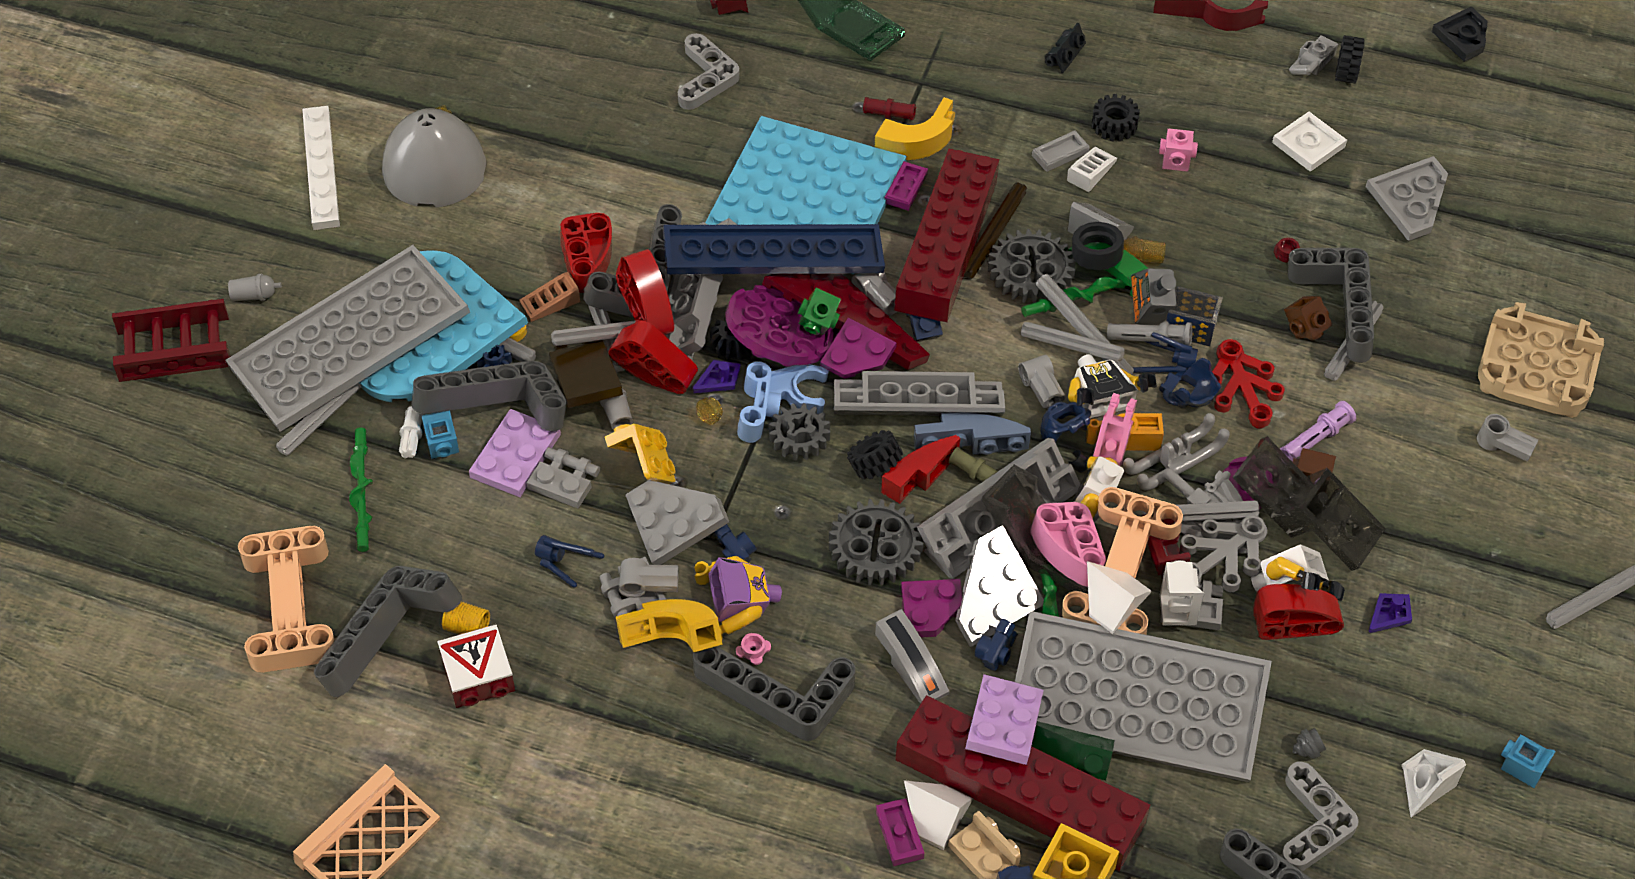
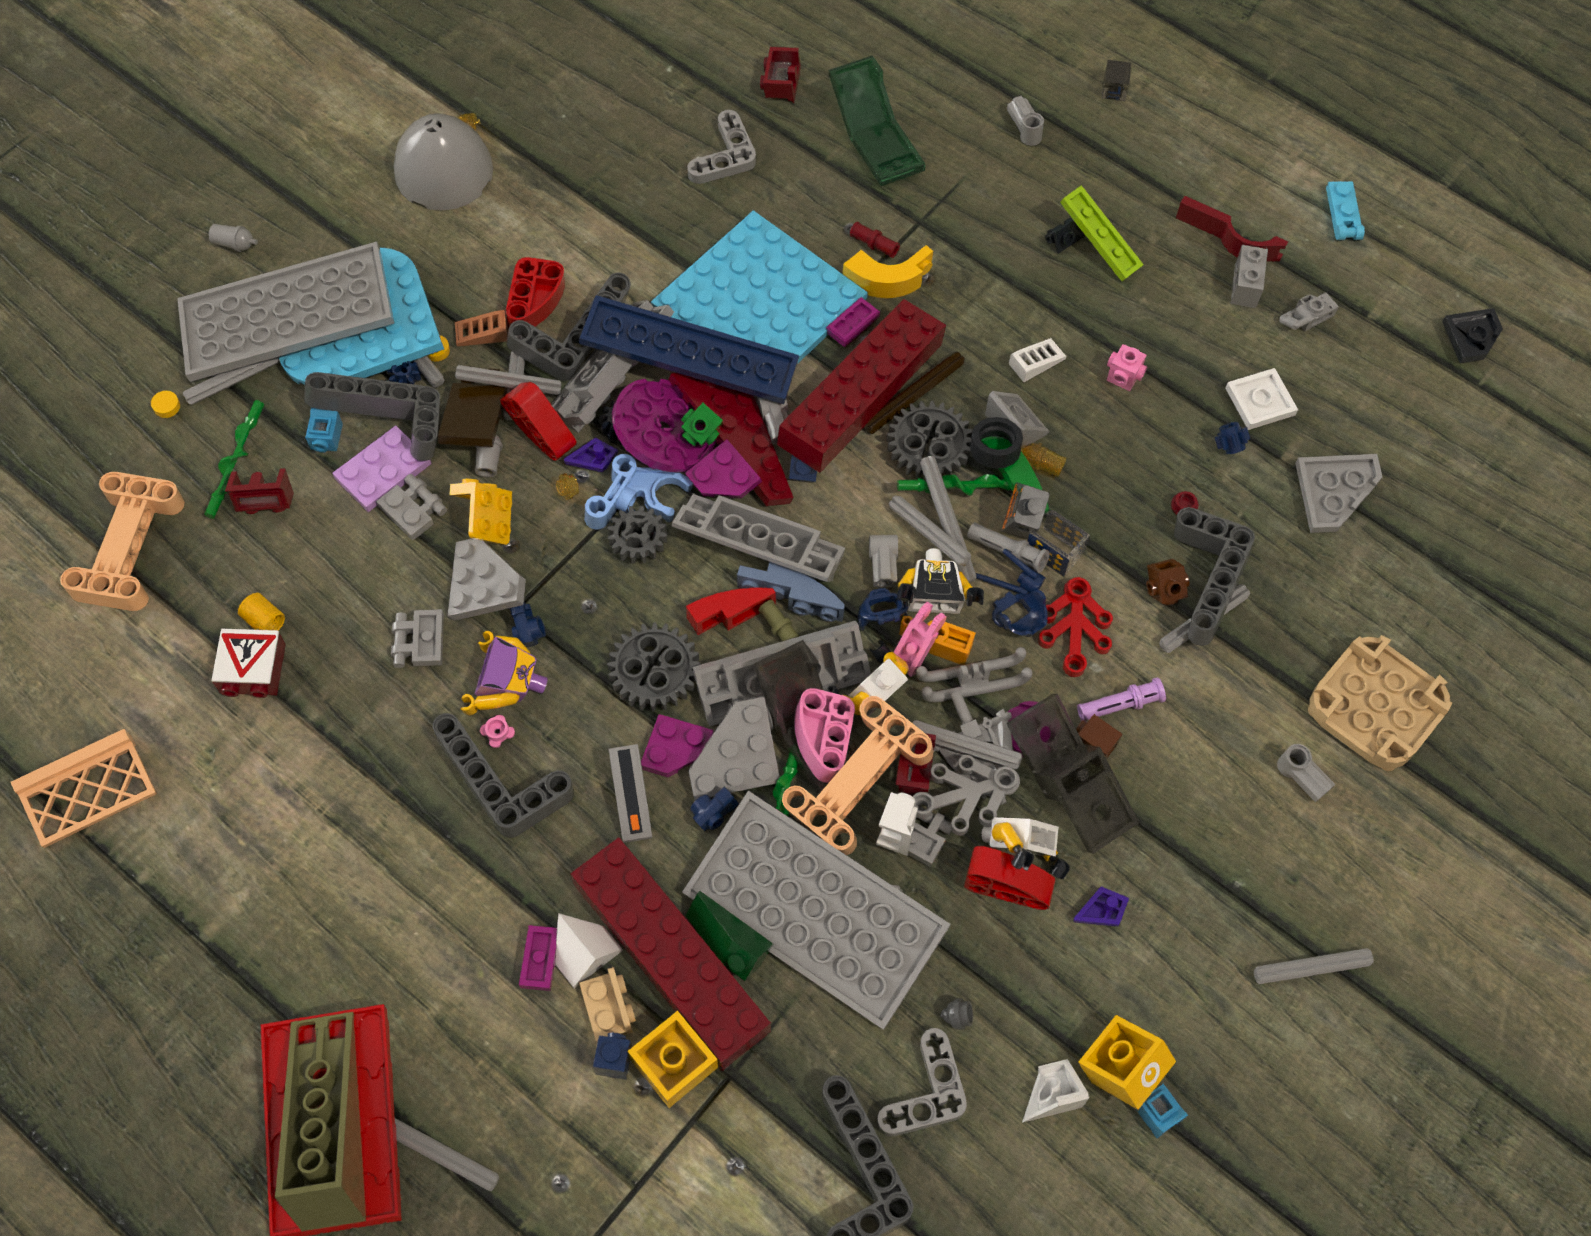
camera: 20 degrees right, 10 degrees up
dark red fence [112,299,231,382] -> none
white plate [302,106,340,230] -> none
dark grey beam [314,566,462,697] -> none
white axle [399,406,424,459] -> none
dark blue plant [535,535,605,588] -> none
yellow arch [615,599,722,652] -> none
red beam [616,249,674,335] -> none
light grey piece [619,558,679,597] -> none
black tyre [847,430,903,480] -> none
lavender plate [965,675,1043,765] -> none
light grey tile [1032,130,1090,172] -> none
white slope [1087,561,1151,634] -> none
black tyre [1092,94,1140,142] -> none
black tyre [1335,35,1365,84] -> none
none -> yellow tile [151,391,180,418]
none -> dark red window [225,468,294,514]
none -> lime plate [1060,185,1144,282]
none -> yellow brick [1078,1015,1176,1110]
none -> dark blue gear [1214,422,1250,454]
none -> light grey brick [1231,245,1268,308]

